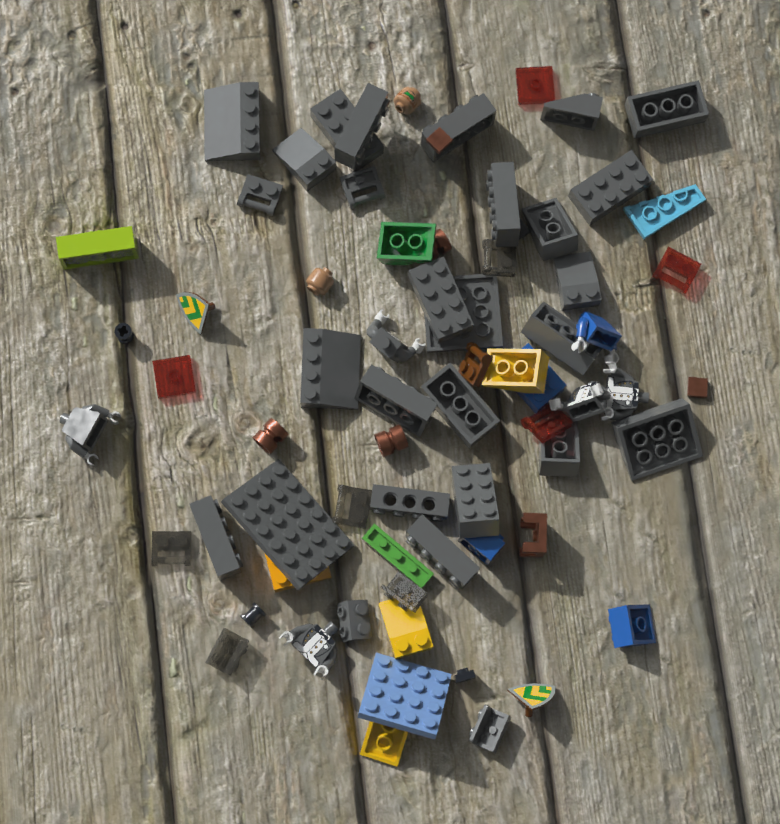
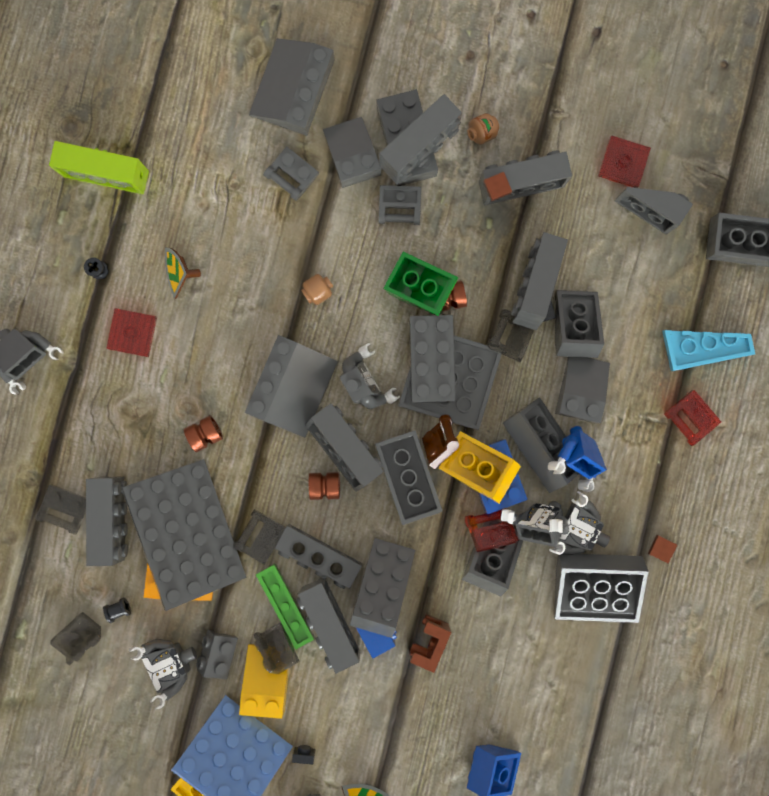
camera: 30 degrees right, 10 degrees up
dark grey brick [568,150,653,226] -> none

